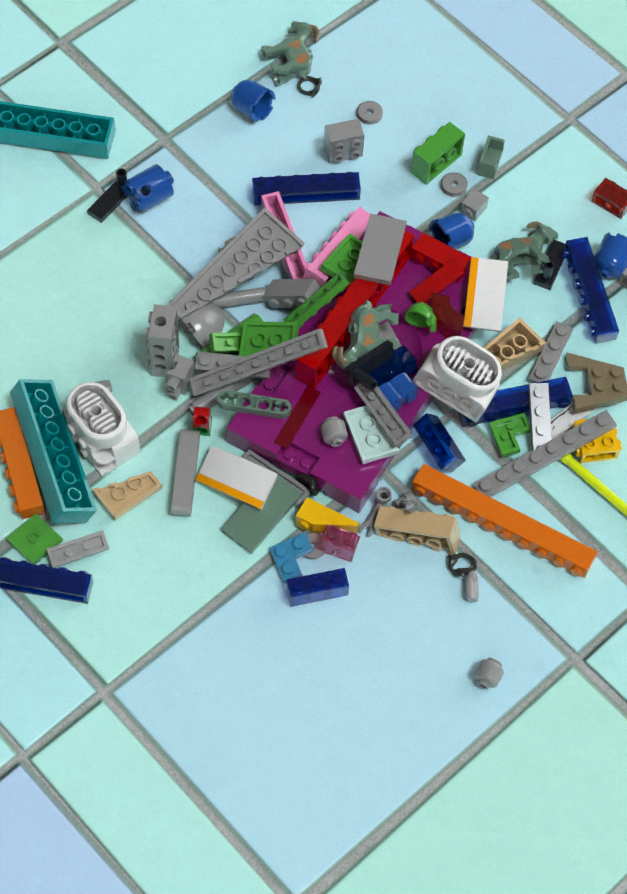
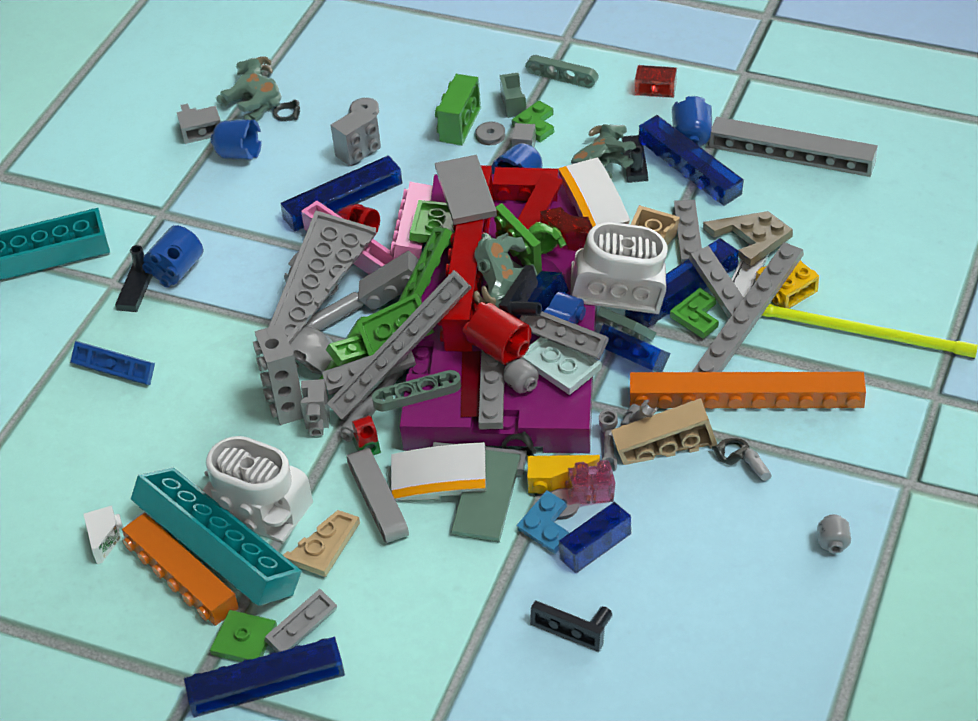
camera: 20 degrees left, 15 degrees down
none -> blue plate [70,341,155,385]
none -> light grey hinge [177,104,221,144]
none -> red helmet [337,204,380,235]
none -> red cylinder [463,302,531,365]
none -> light grey plate [479,350,505,429]
none -> bright green plate [494,203,542,274]
none -> bright green plate [512,100,555,142]
none -> sand green beam [525,55,599,88]
none -> black piece [530,600,613,652]
none -> sand green plate [597,307,657,341]

